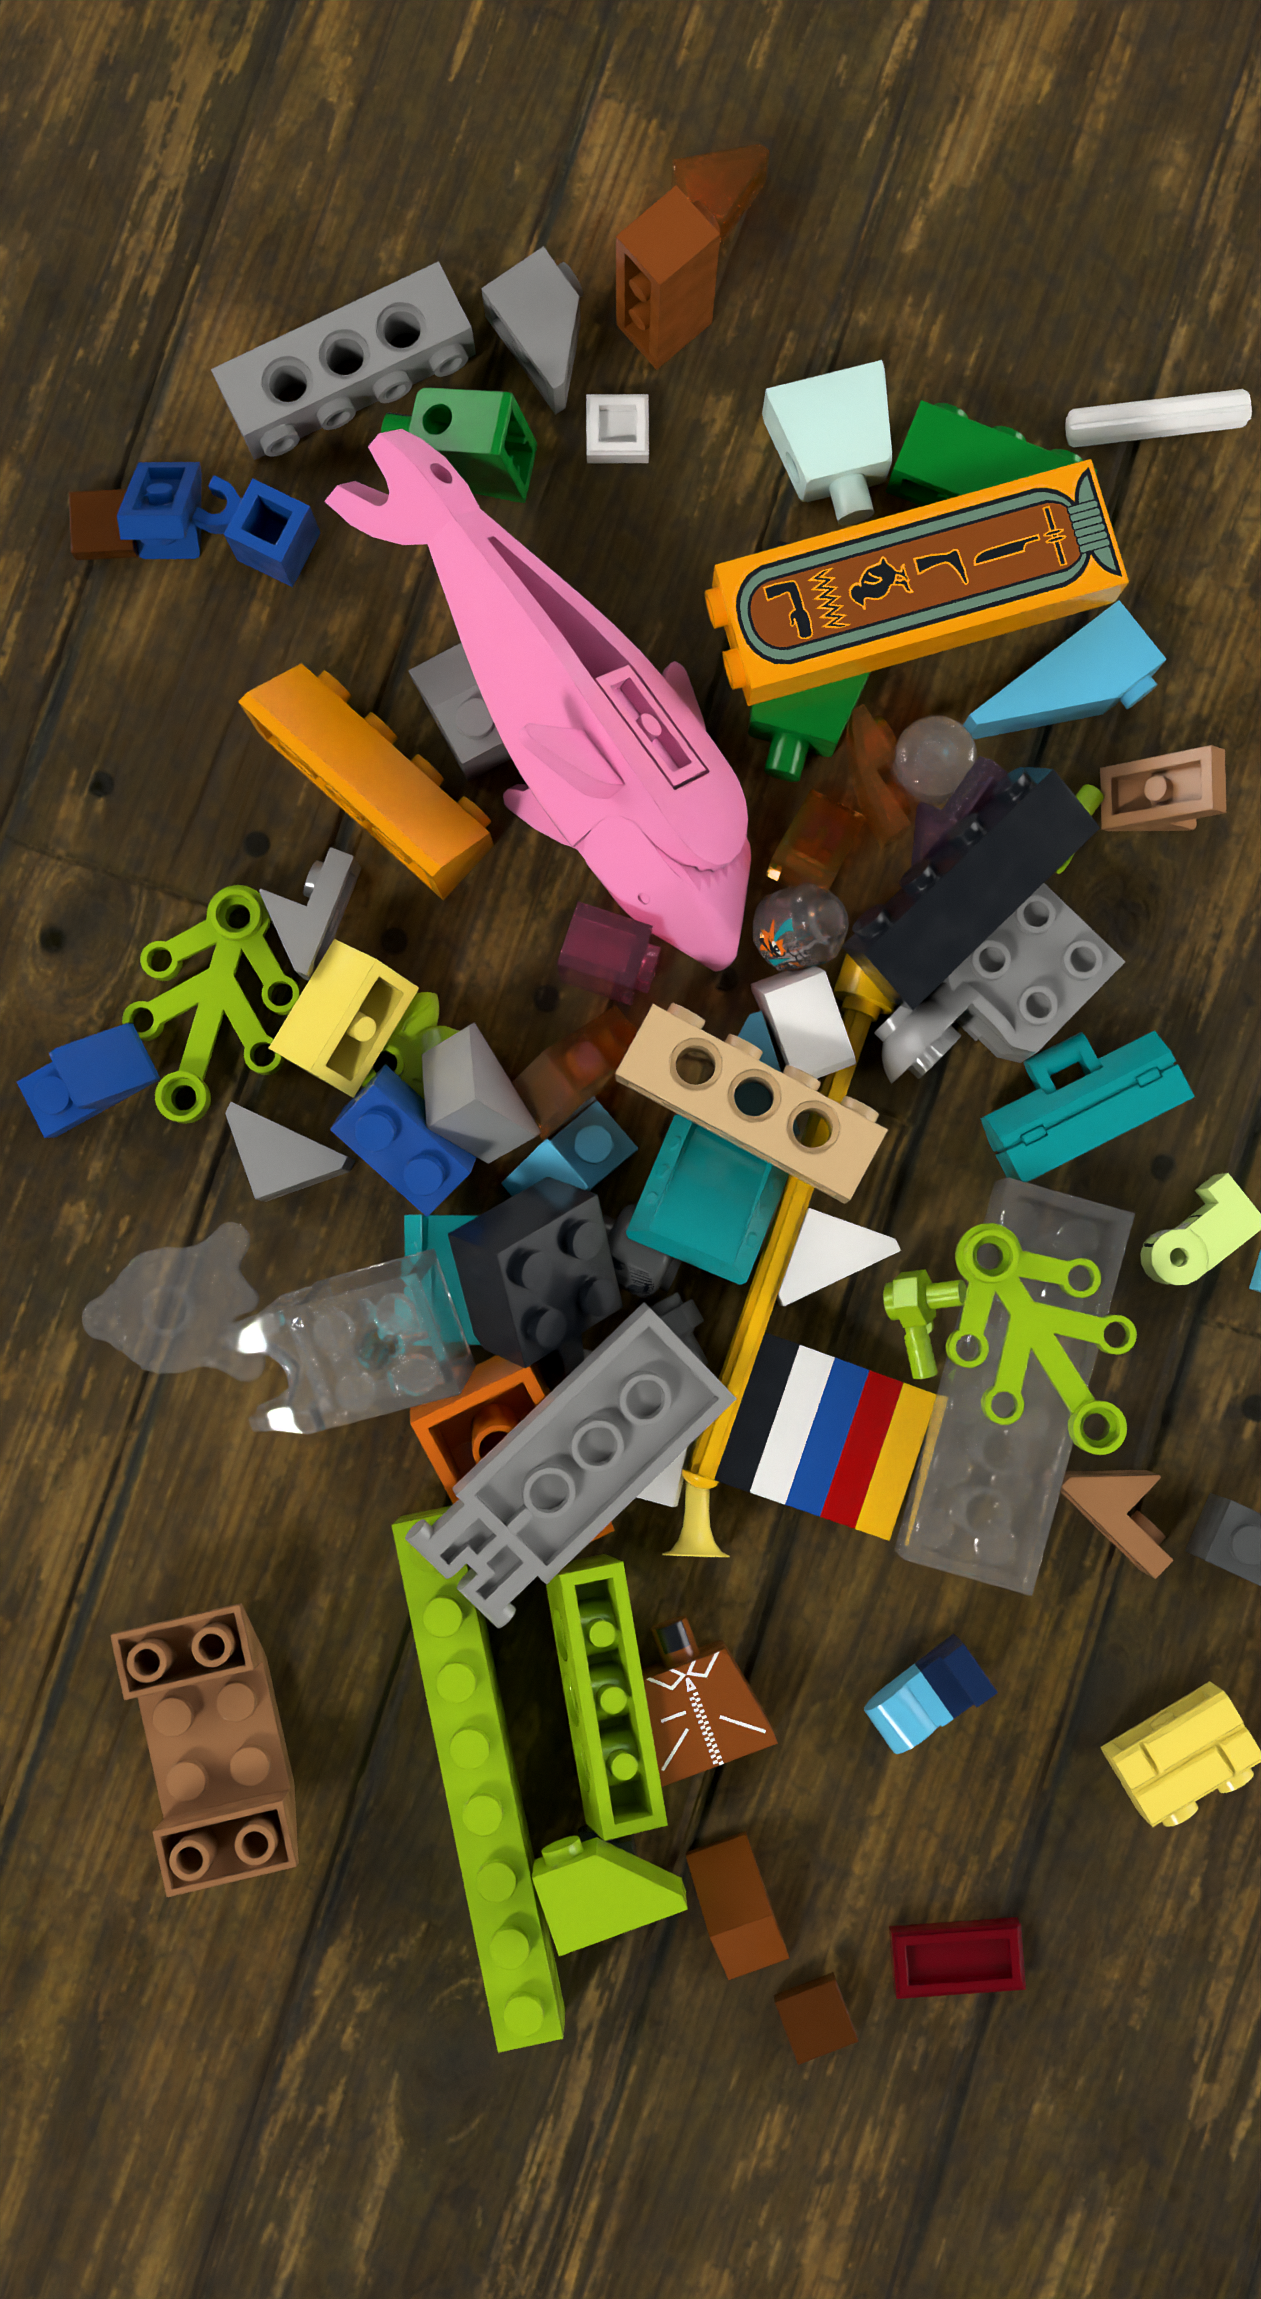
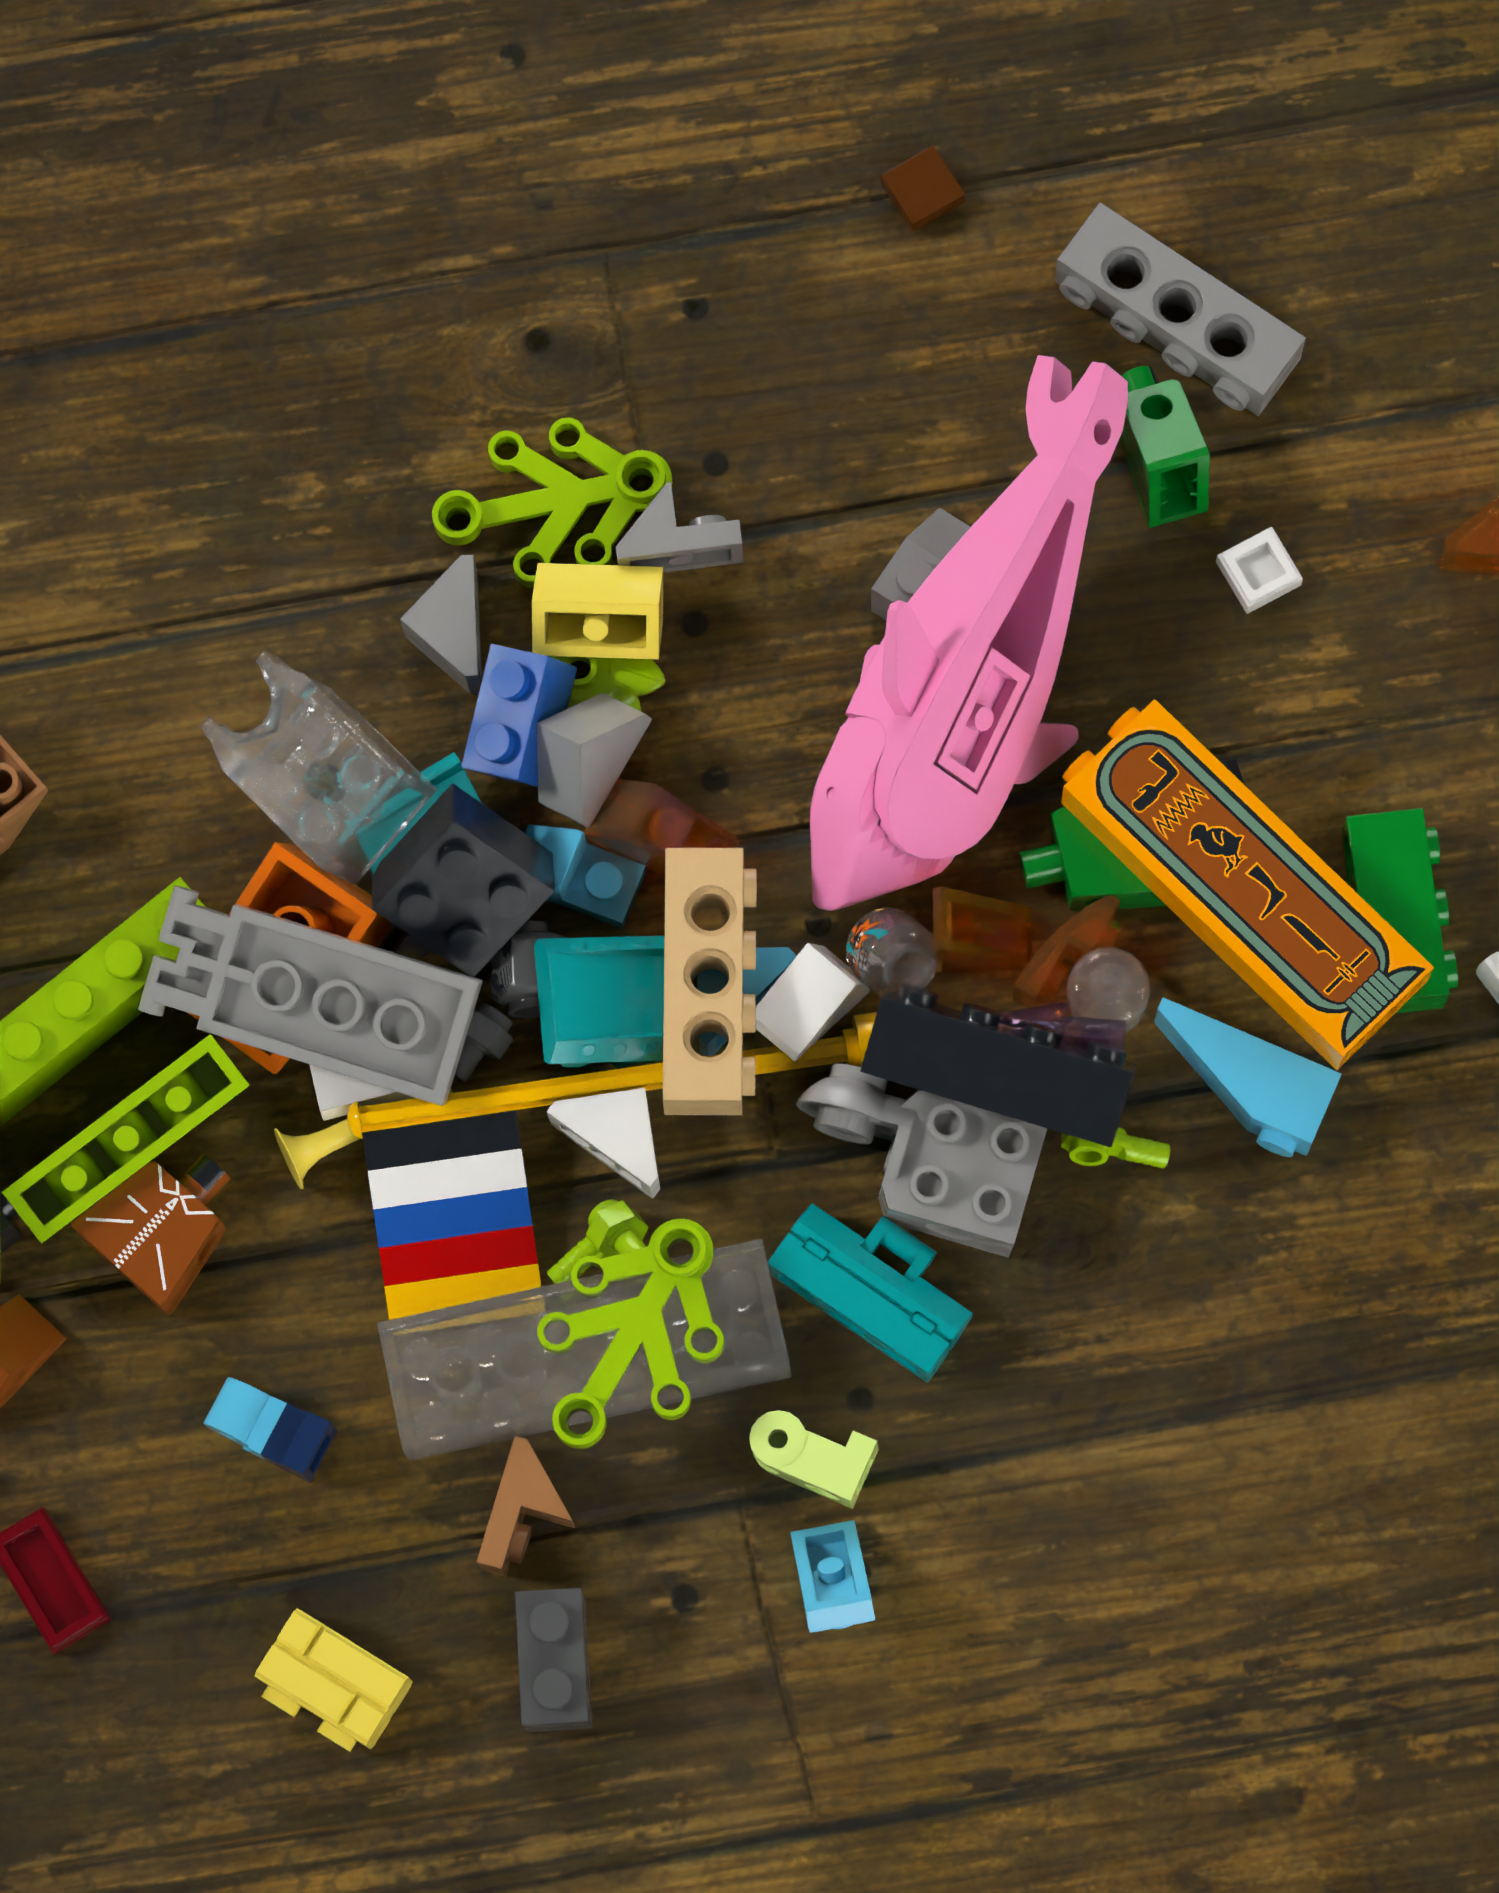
camera: 70 degrees right, 10 degrees down
blue slope [17,1023,161,1138] -> none
clear tile [82,1222,266,1382] -> none
blue slope [117,462,202,559] -> none
blue brick [192,476,321,587] -> none
light orange slope [238,663,494,900] -> none
light grey slope [481,246,583,415] -> none
clear pink brick [557,901,661,1006] -> none
dark orange brick [616,185,720,370] -> none
light aqua torso [762,360,892,525] -> none
medium nougat slope [1100,745,1226,831] -> none

